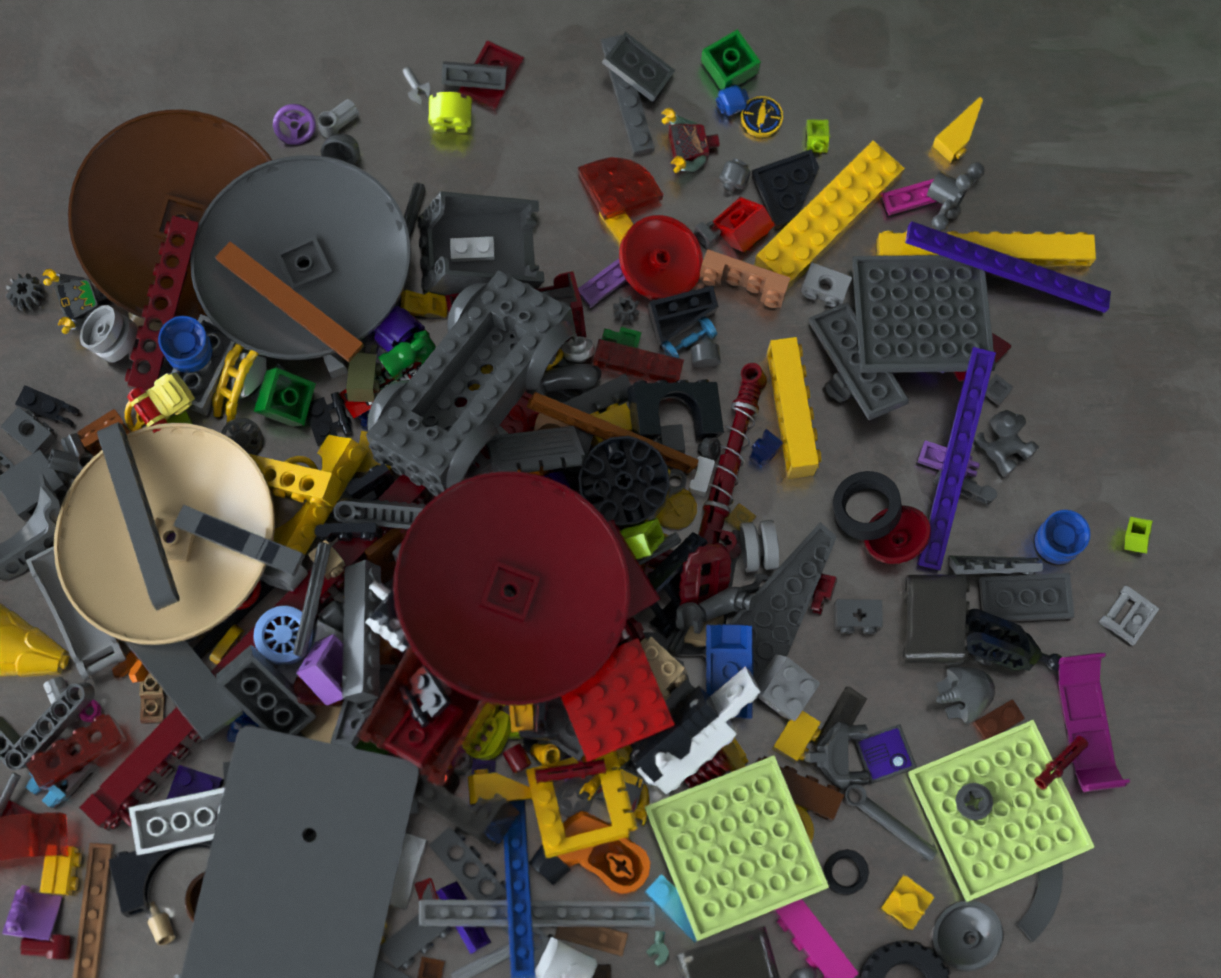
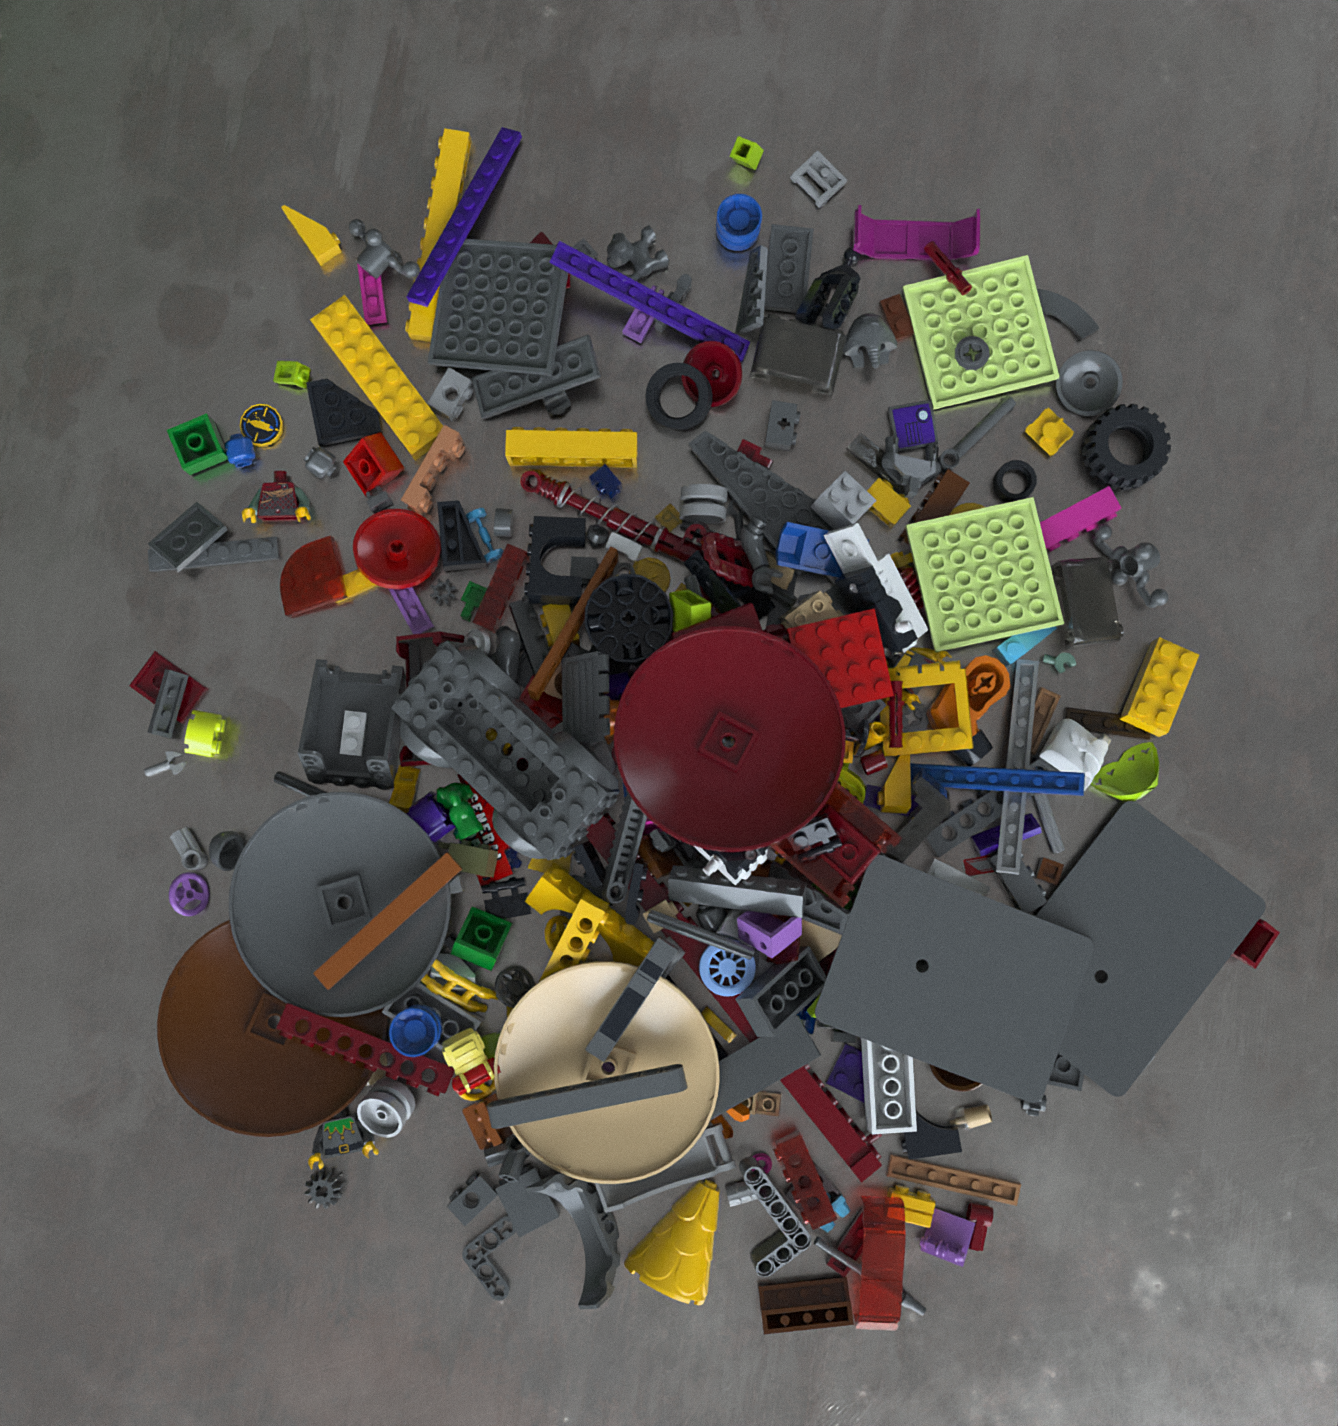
camera: 80 degrees left, 10 degrees up
black hinge [15,385,80,427] -> none

